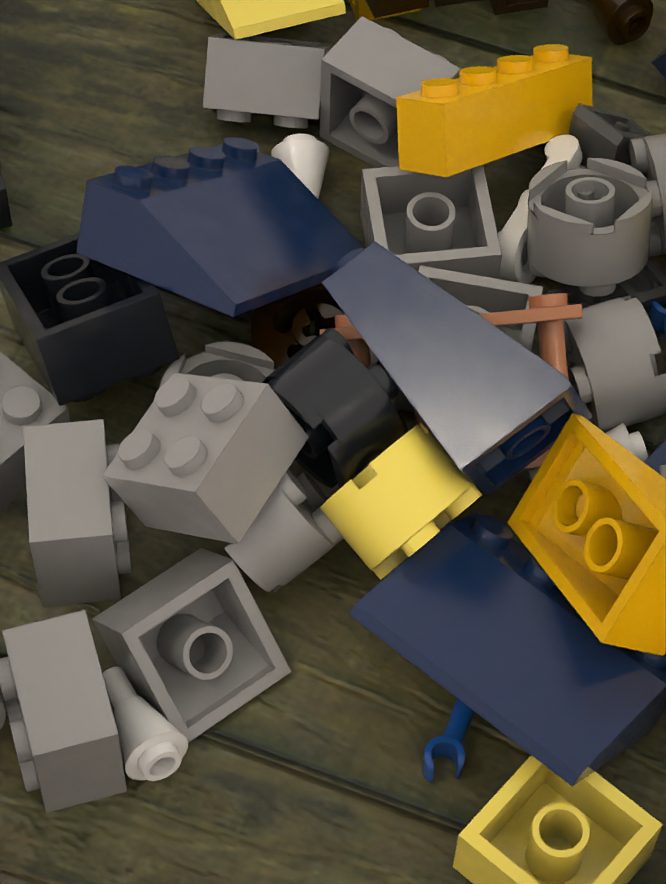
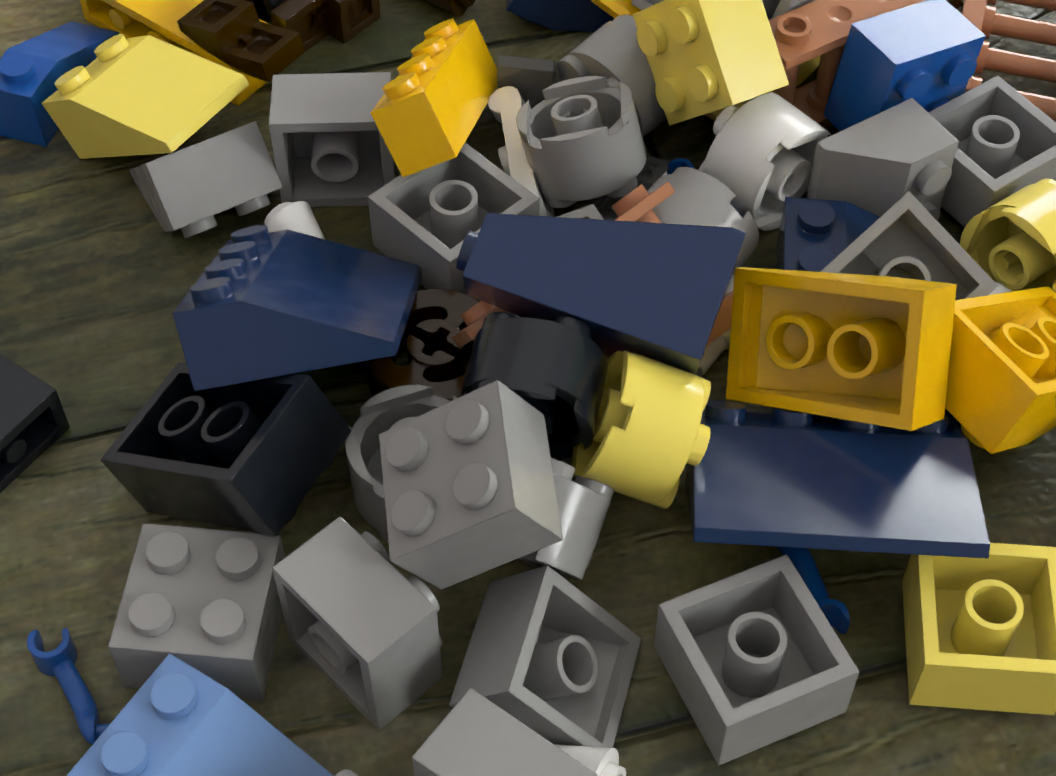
camera: 35 degrees left, 5 degrees down
none -> light grey brick [654,554,859,766]

